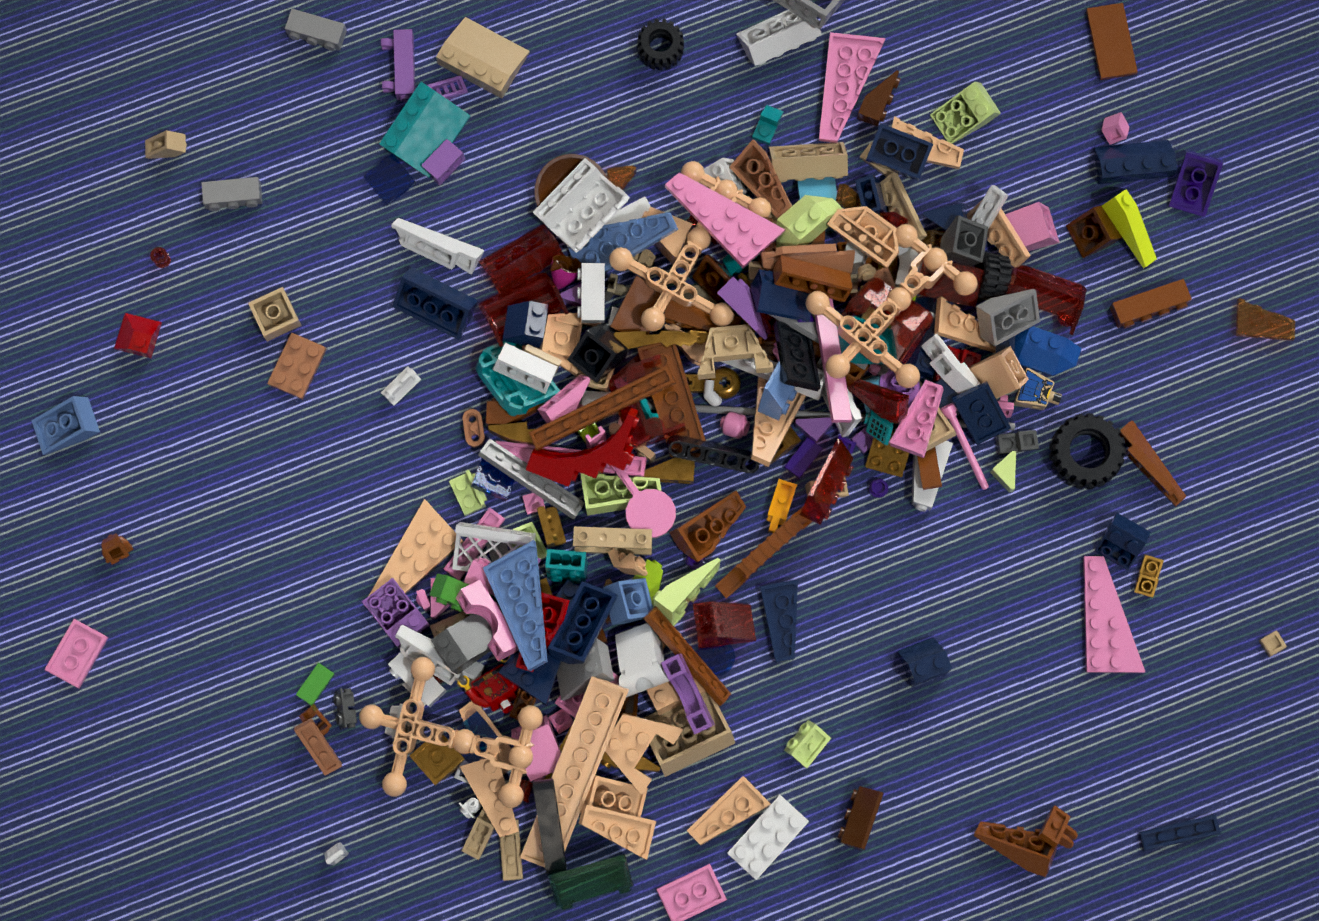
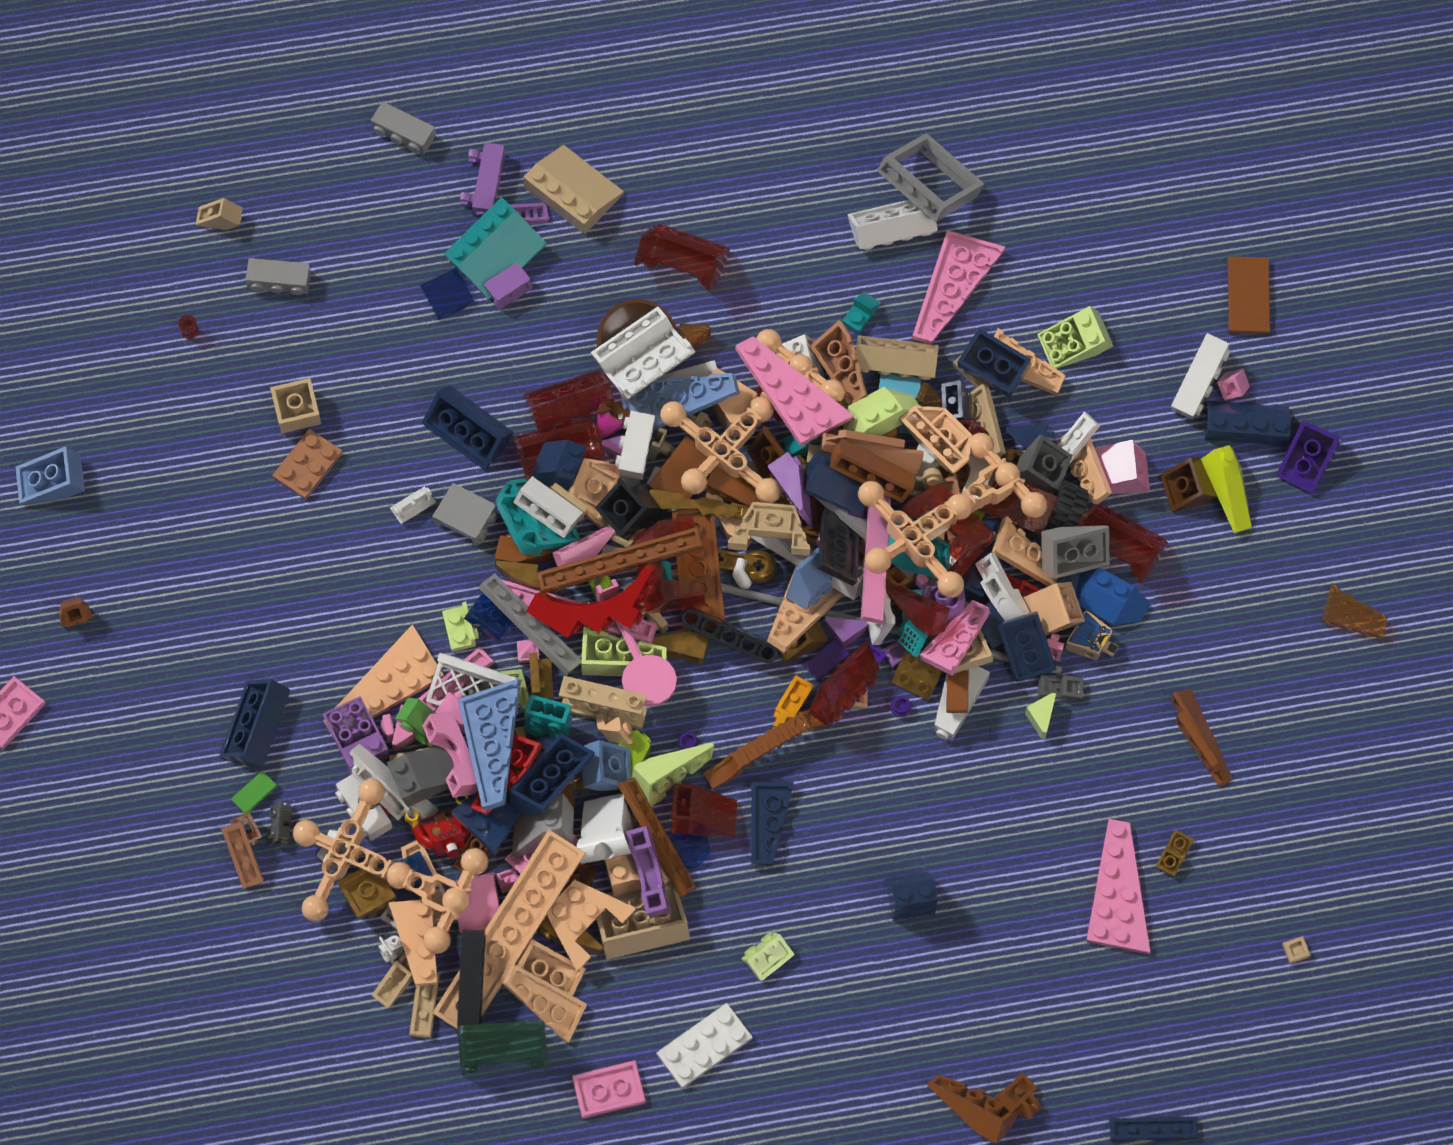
camera: 10 degrees right, 10 degrees down
red slope [114,313,162,358] -> none
white slope [324,842,349,865] -> none
white wedge [391,218,484,274] -> none
nougat plate [463,409,485,448] -> none
clear red bush [520,779,533,803] -> none
black tyre [637,19,684,71] -> none
dark orange wedge [669,491,746,562] -> none
light nougat wing [687,776,771,845] -> none
bright pink head [720,412,750,439] -> none
reddish brown slope [837,786,884,851] -> none
reddish brown slope [857,70,901,127] -> none
bright pink piece [940,403,989,490] -> none
black tyre [1049,413,1126,490] -> none
dark blue slope [1095,513,1151,570] -> none
dark orange brick [1109,279,1192,329] -> none
none -> dark blue slope [219,679,290,767]
none -> light grey panel [432,483,498,546]
none -> clear red windscreen [633,224,730,291]
none -> white wedge [1171,333,1231,420]

